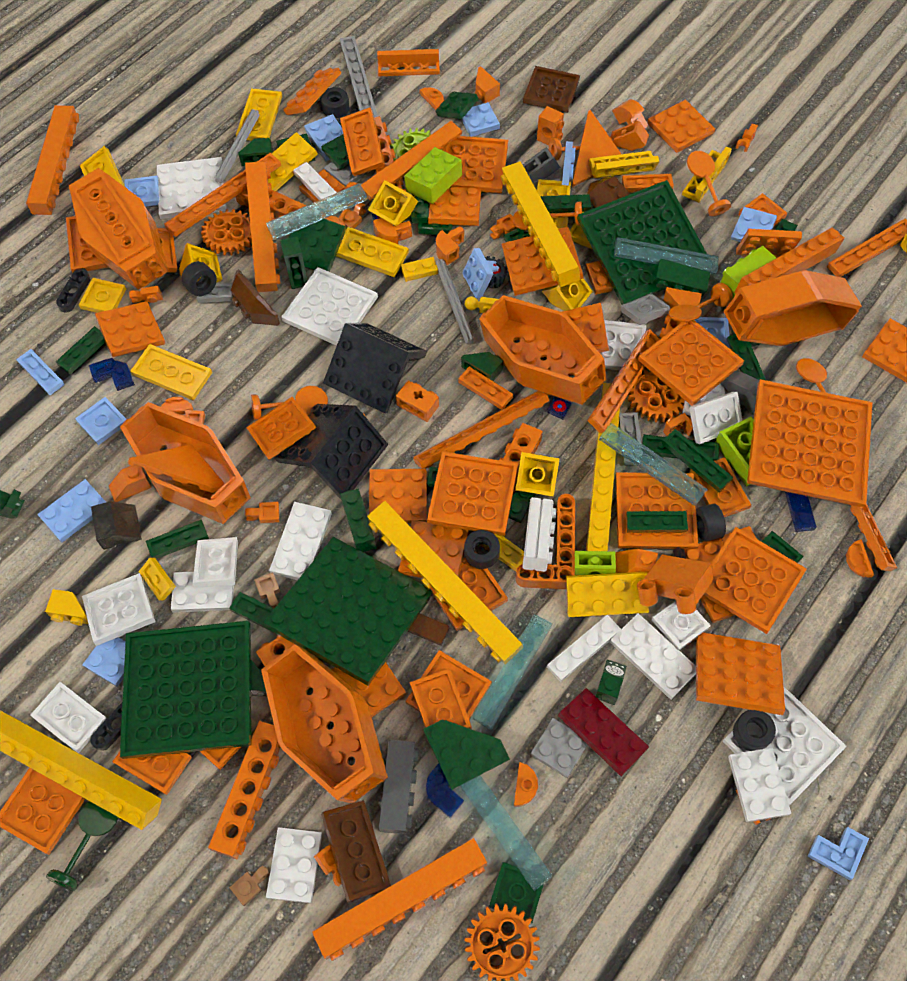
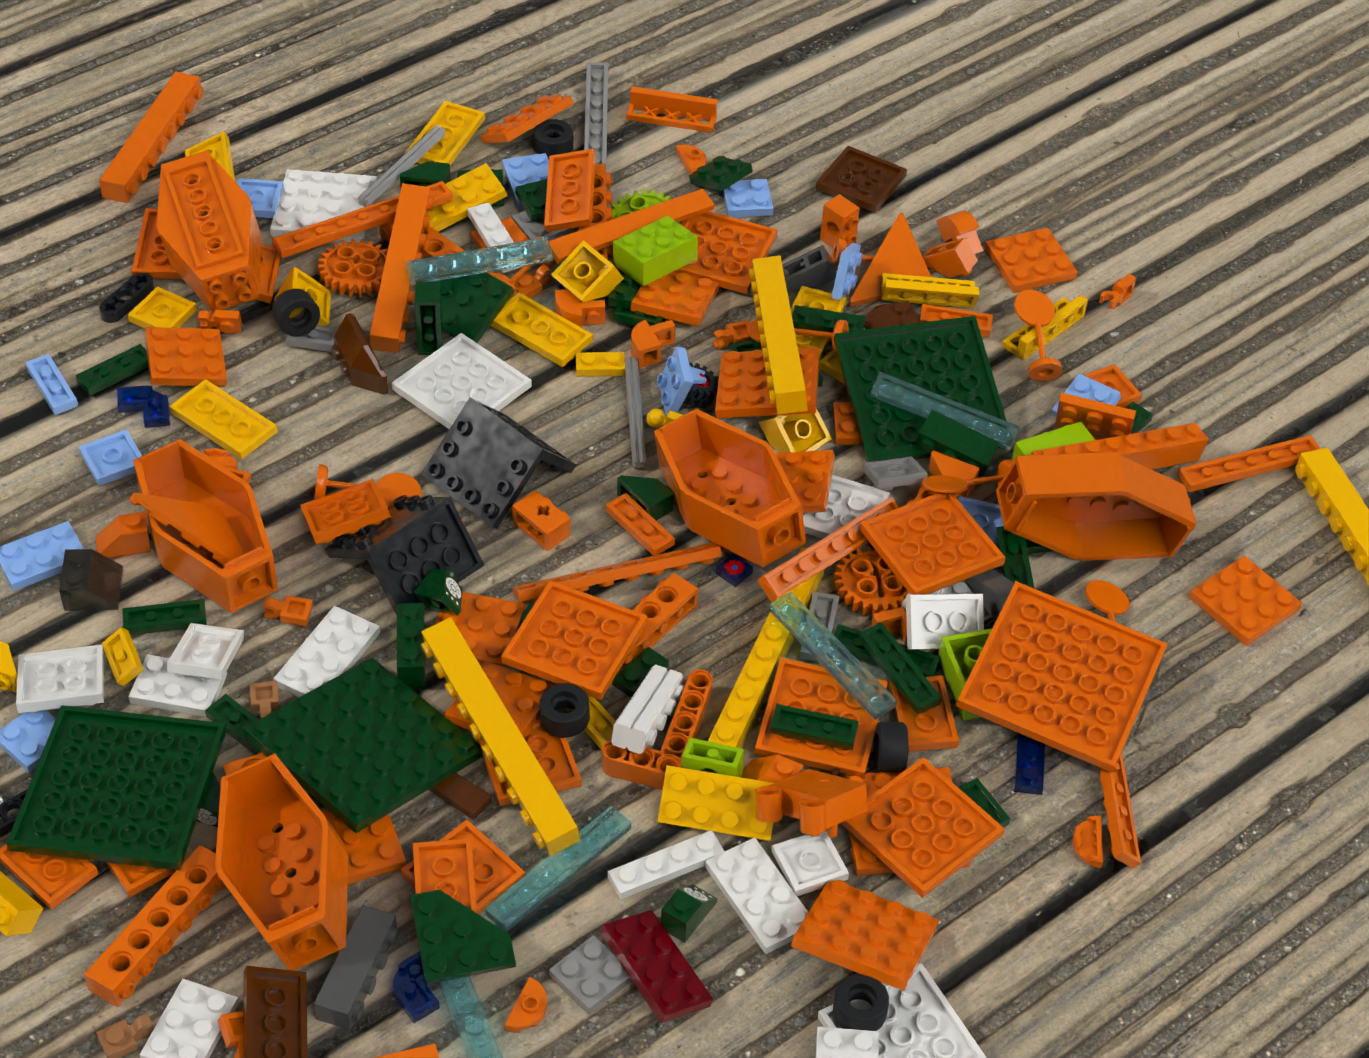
camera: 10 degrees right, 15 degrees down
orange slope [475,66,500,103] -> none
yellow slope [515,452,559,497] -> none
none -> dark green slope [413,568,463,616]

